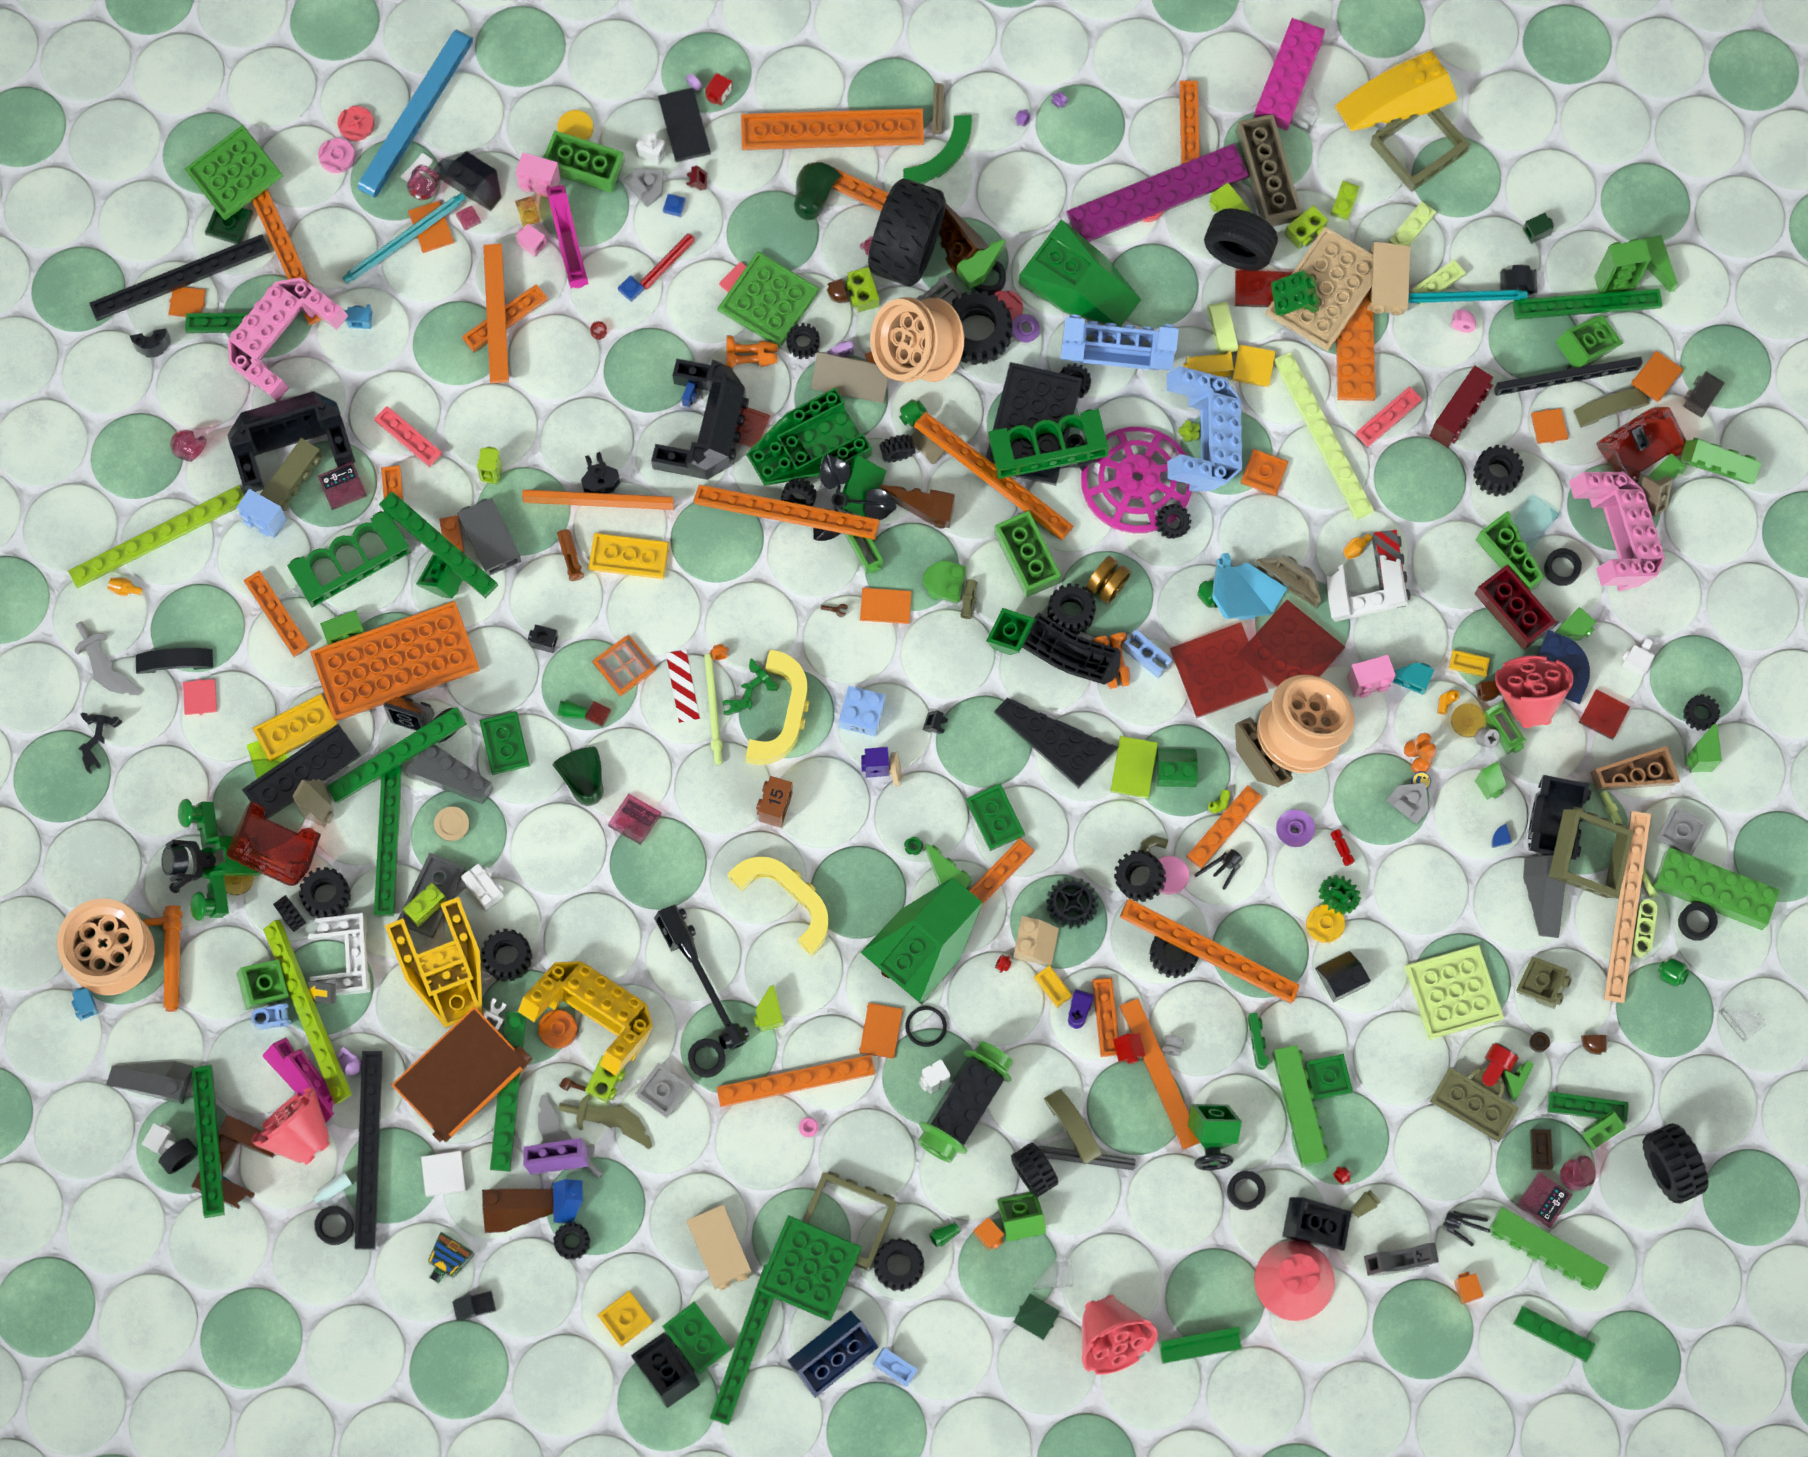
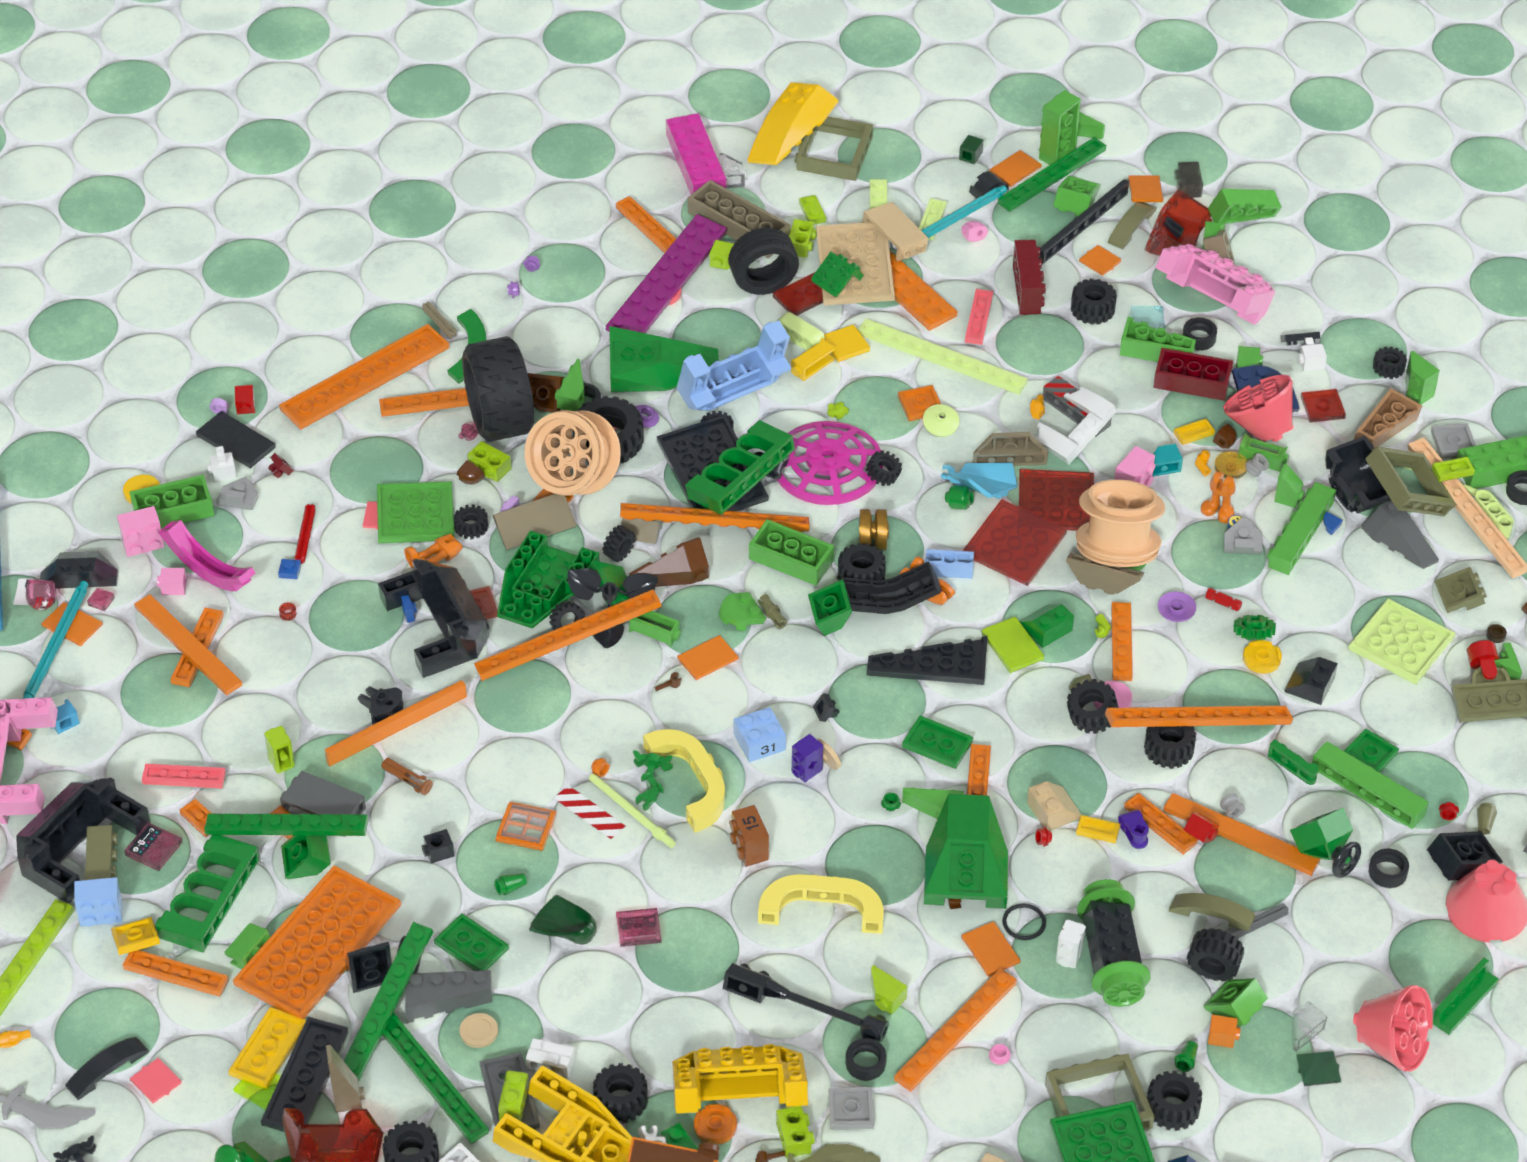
camera: 35 degrees left, 25 degrees down
clear yellow brick [515,196,541,227] -> none
clear red plate [585,701,611,728] -> none
yellow tile [588,533,669,579] -> none
blue plate [663,194,686,217] -> none
dark green hair [794,162,841,220] -> none
green head [899,399,927,427] -> none
black gear [1046,877,1099,929] -> none
light blue wedge [1167,366,1243,491] -> none
black plant [1194,849,1243,890] -> none
none -> yellow tile [111,917,160,955]
none -> yellowish green dish [923,404,959,437]
none -> orange piece [989,150,1042,187]
none -> bright green brick [1267,482,1336,575]
none -> black plate [1280,331,1321,346]
none -> lime plate [1432,457,1475,482]

